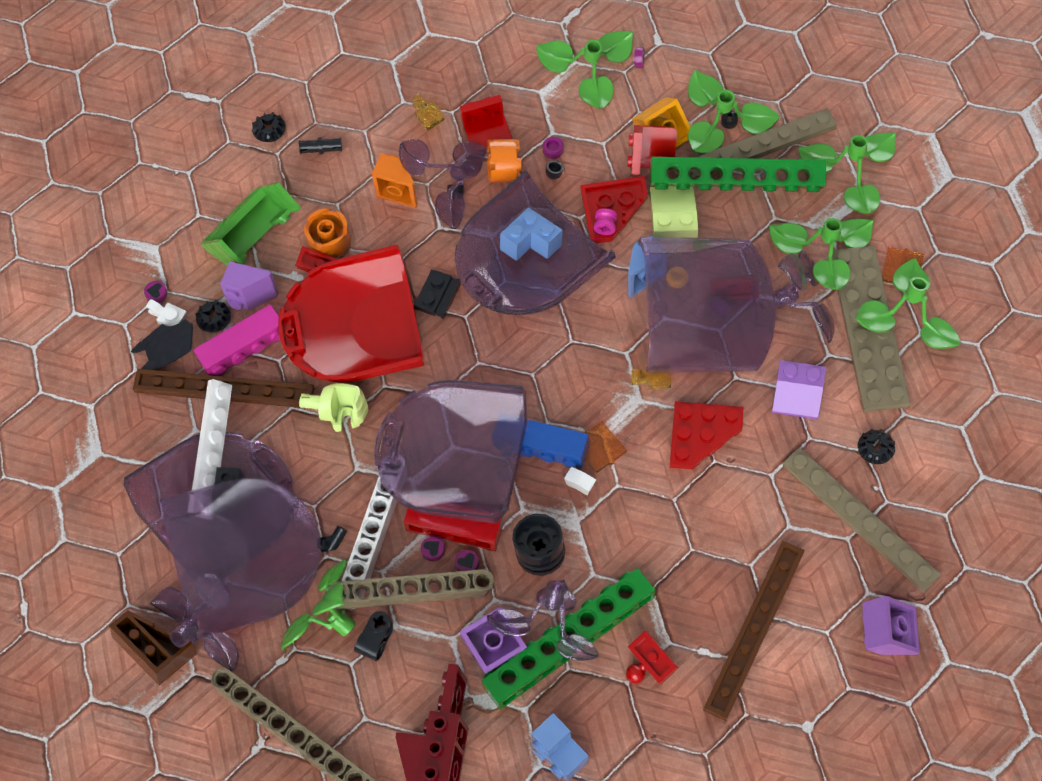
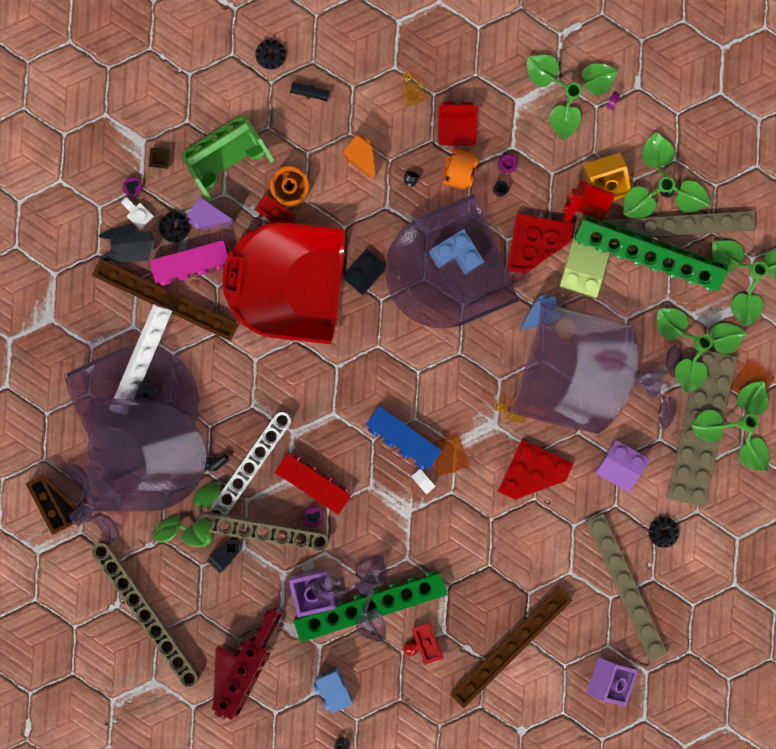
camera: 15 degrees right, 25 degrees up
yellowish green piece [299,383,369,432] -> none
clear purple windscreen [374,380,527,523] -> none
clear purple plant [399,139,487,229] -> none
magenta tile [421,536,445,561] -> none
black wheel [512,513,566,576] -> none
dark pink wheel [594,209,617,235] -> none
none -> dark brown plate [148,148,170,169]

